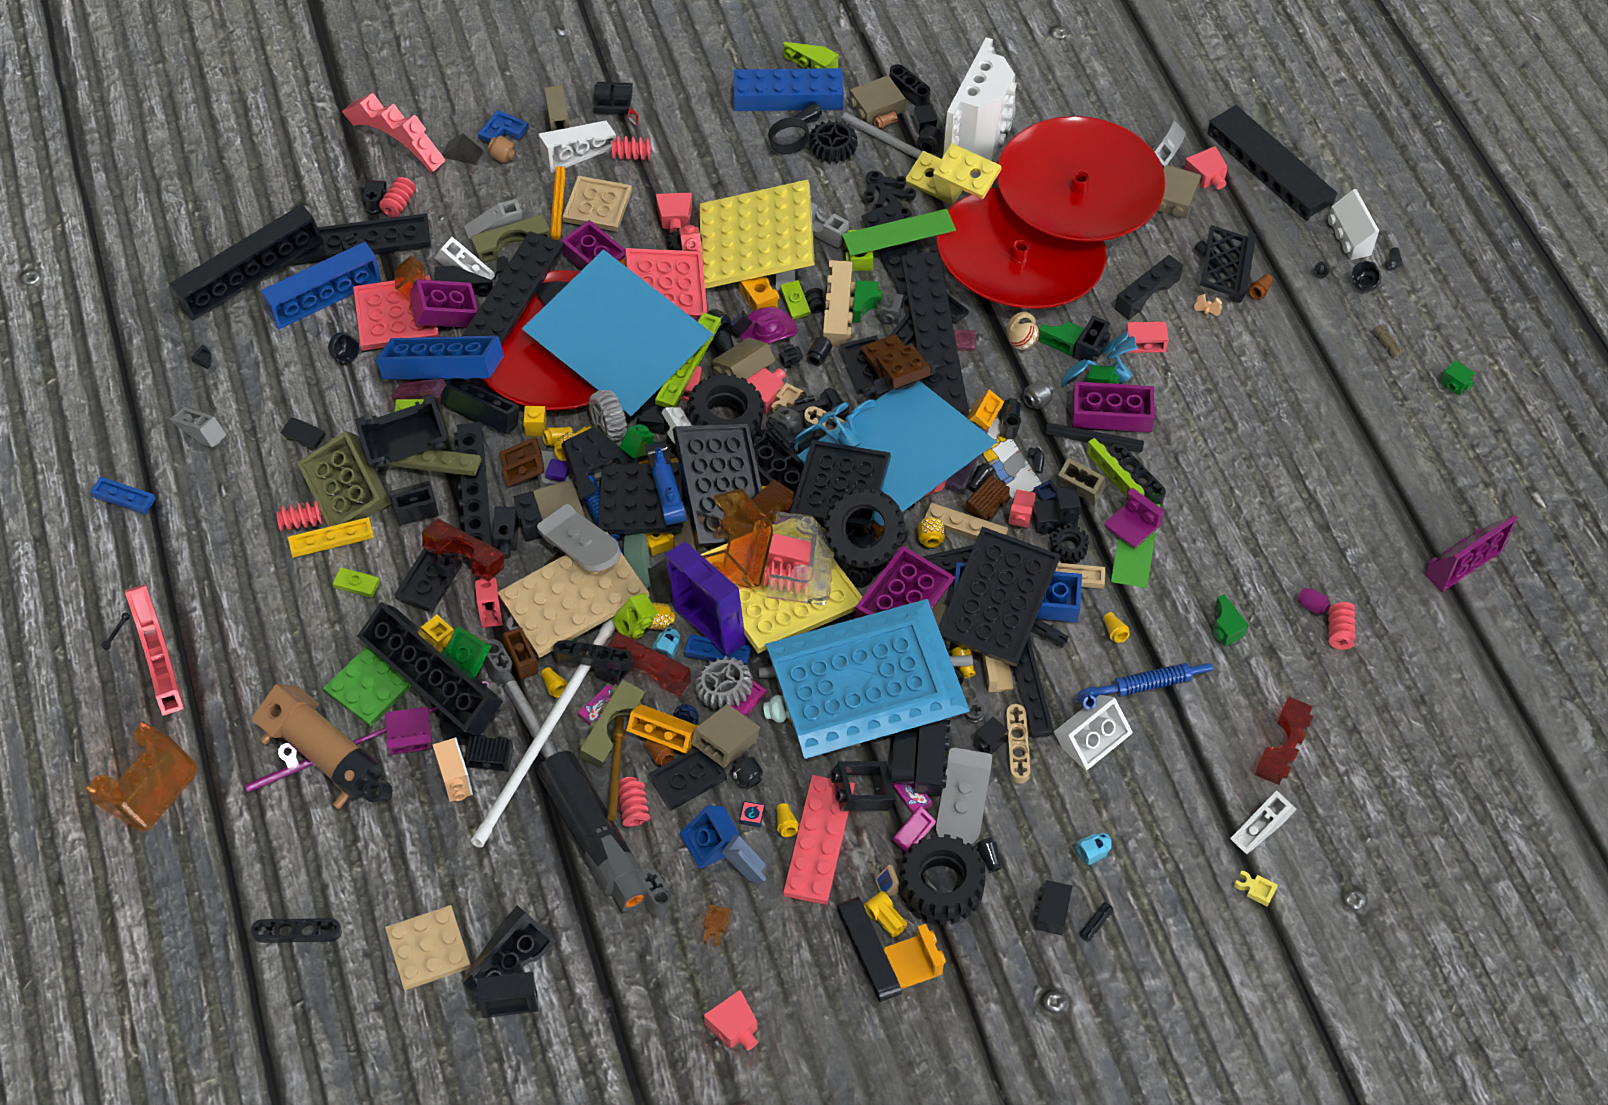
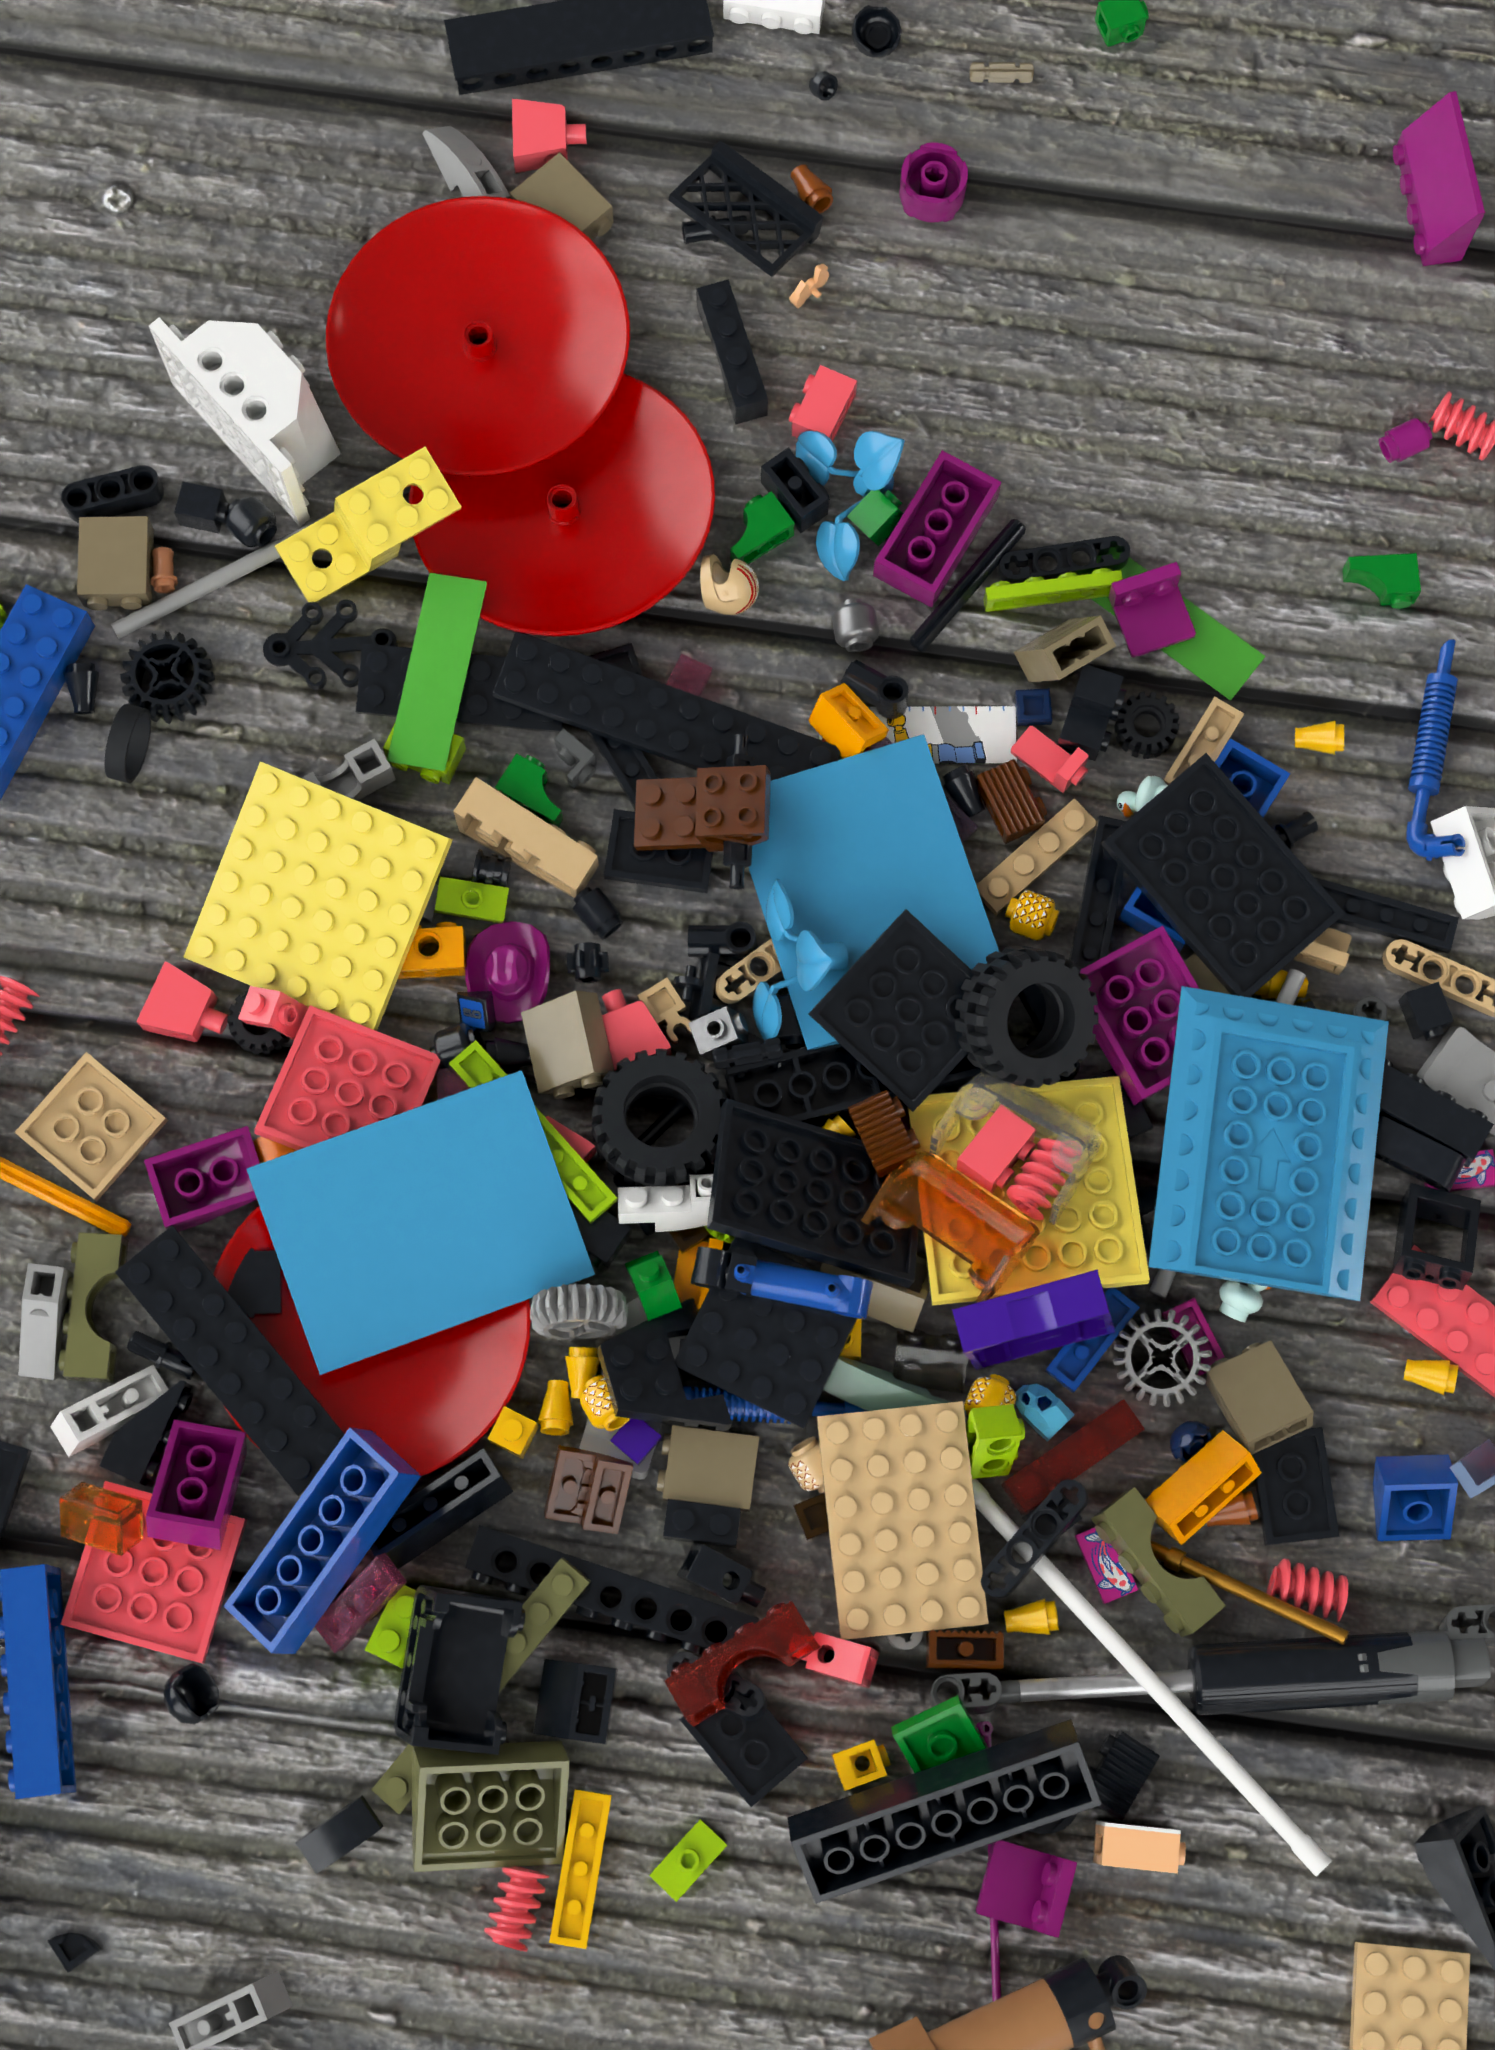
camera: 65 degrees left, 20 degrees up
bright green plate [323,646,412,727] -> none
light grey piece [537,504,621,572] -> none
black head [731,755,763,789] -> none
tile [739,801,765,827] -> none
black arm [1028,447,1045,473] -> none
none -> magenta brick [899,142,968,222]

